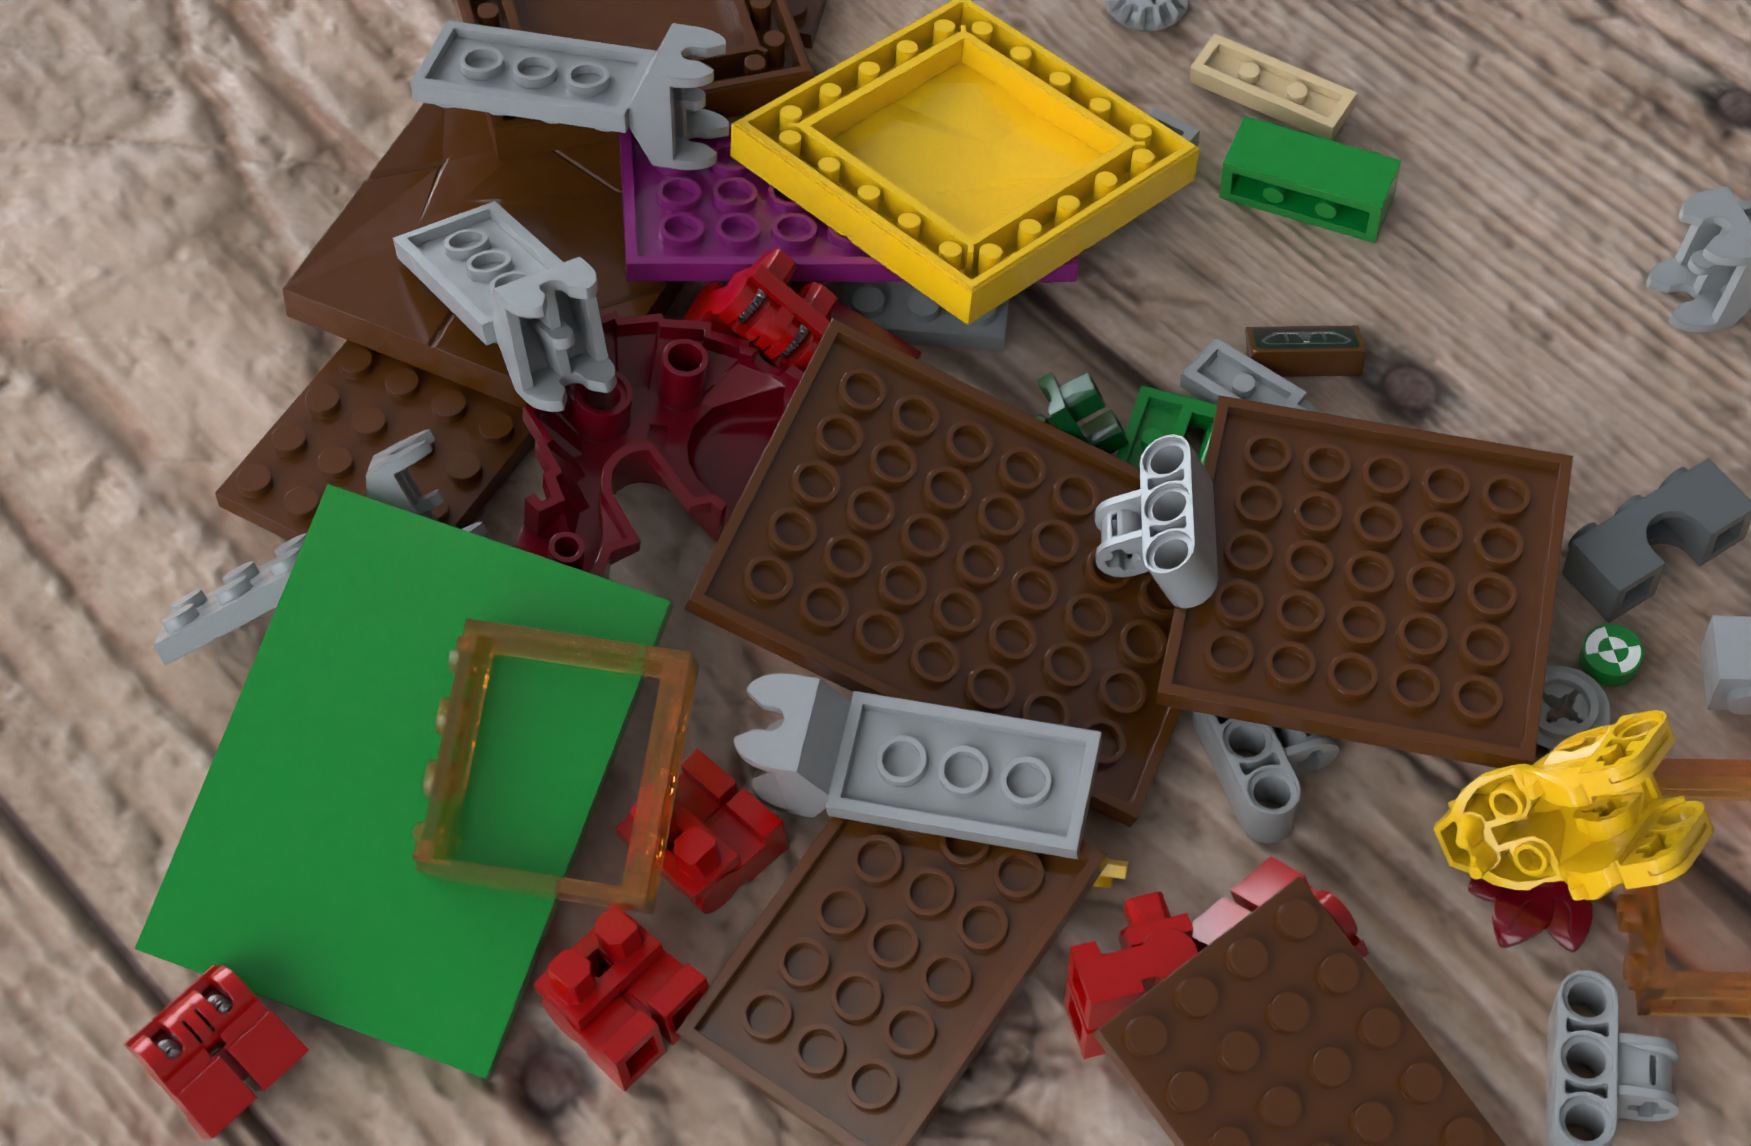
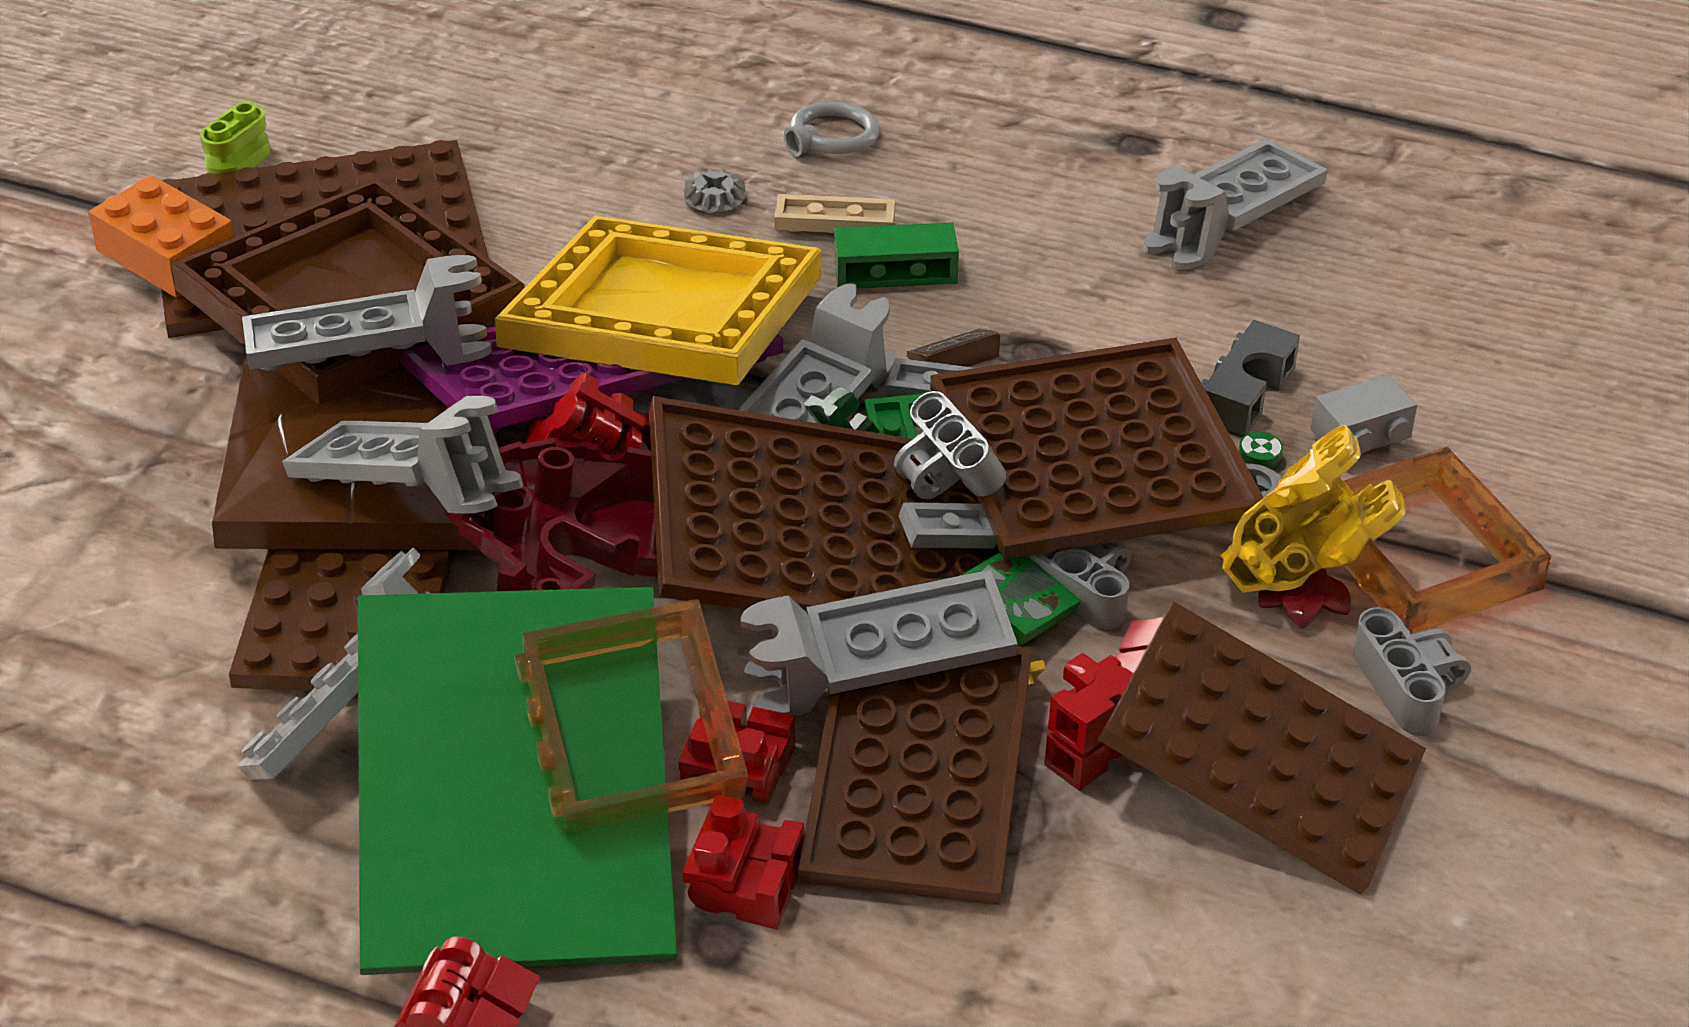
camera: 30 degrees left, 15 degrees down
none -> light grey hinge [738,284,894,423]
none -> light grey plate [898,503,997,549]
none -> tile [960,553,1081,646]

